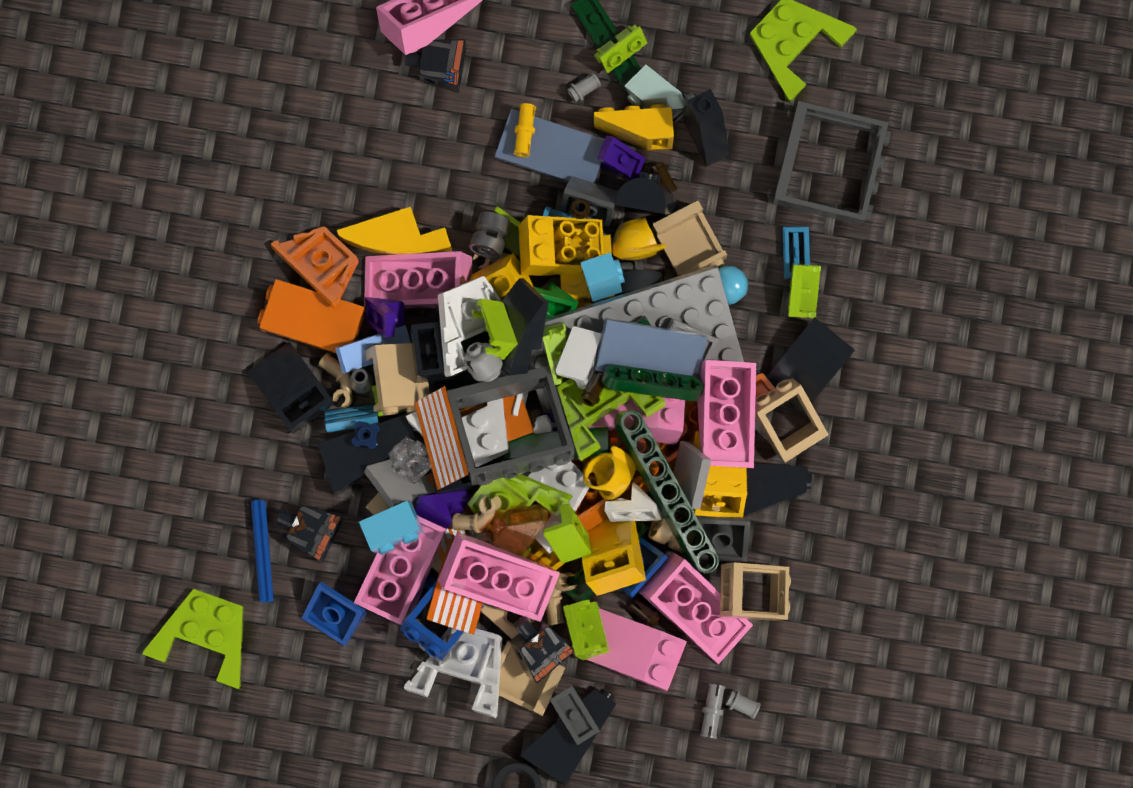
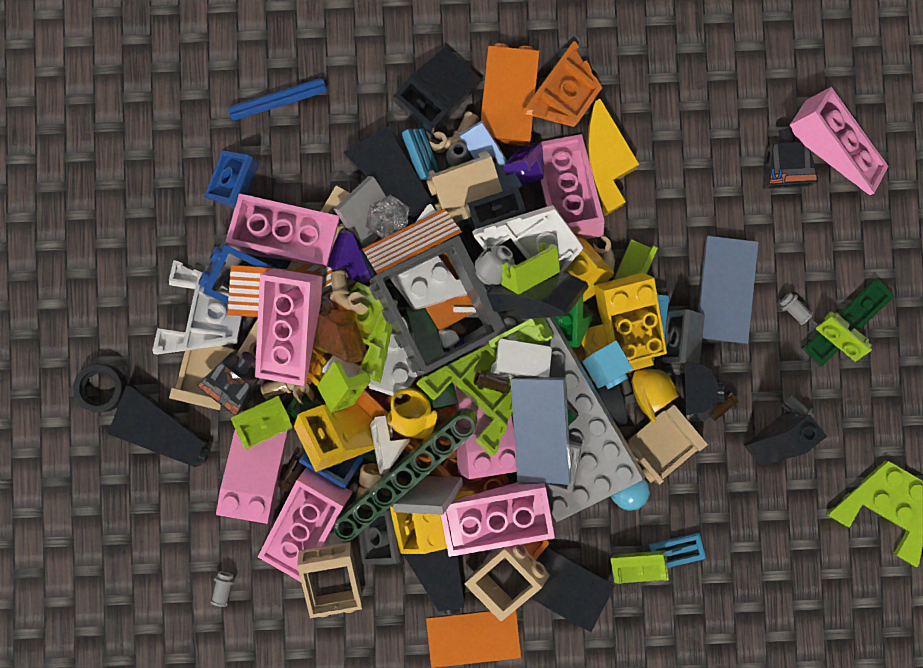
camera: 80 degrees right, 5 degrees up
lime wing [142,589,244,689] -> none
torso [277,505,344,564] -> none
dark blue plate [352,421,380,449] -> none
medium azure brick [359,500,424,555] -> none
flat silver wheel [469,212,512,259] -> none
yellow pin [513,103,536,158] -> none
dark grey plate [550,686,600,745] -> none
dark brown pin [570,199,591,219] -> none
yellow slope [594,104,674,151] -> none
dark purple slope [597,136,646,180] -> none
dark green beam [602,364,704,401] -> none
light aqua slope [625,65,687,109] -> none
light grey pin [700,684,725,739] -> none
dark grey window [773,101,891,226] -> none
none -> orange sticker [426,610,521,668]

